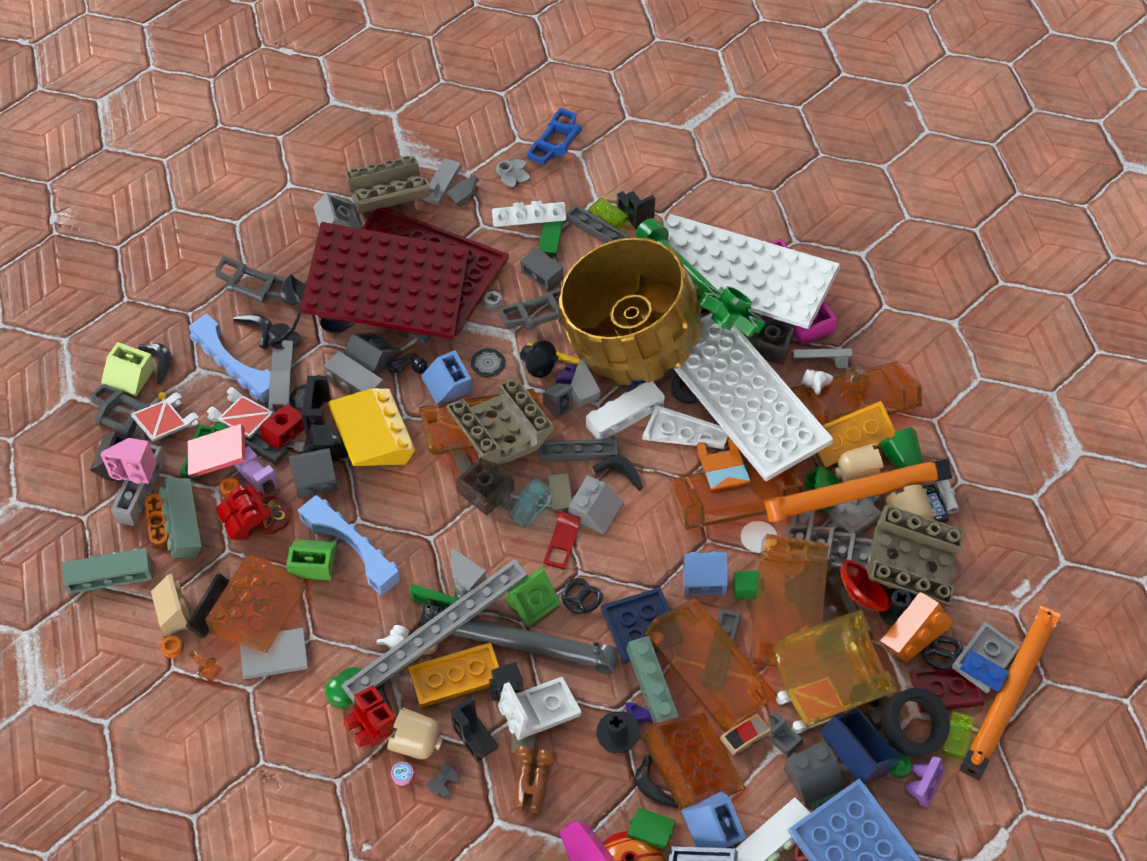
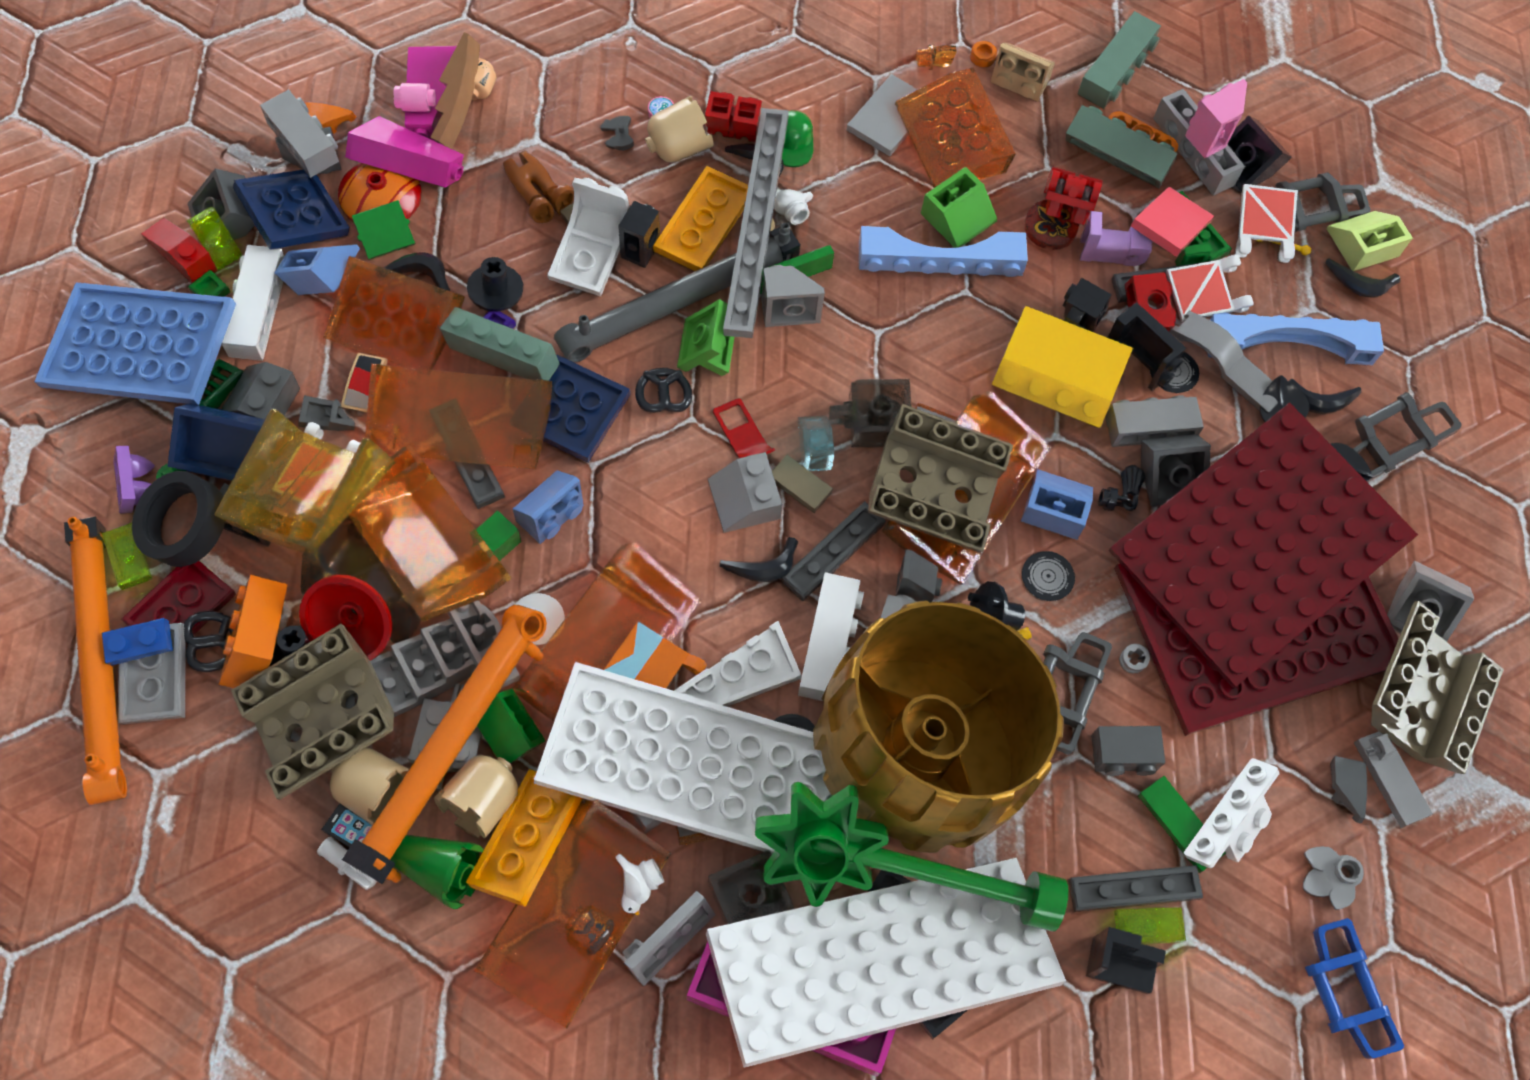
camera: 130 degrees right, 10 degrees up
black plate [185,573,236,638] -> none
orange tile [219,477,240,498] -> none
dark grey slope [289,448,338,498] -> none
black panel [450,697,498,762] -> none

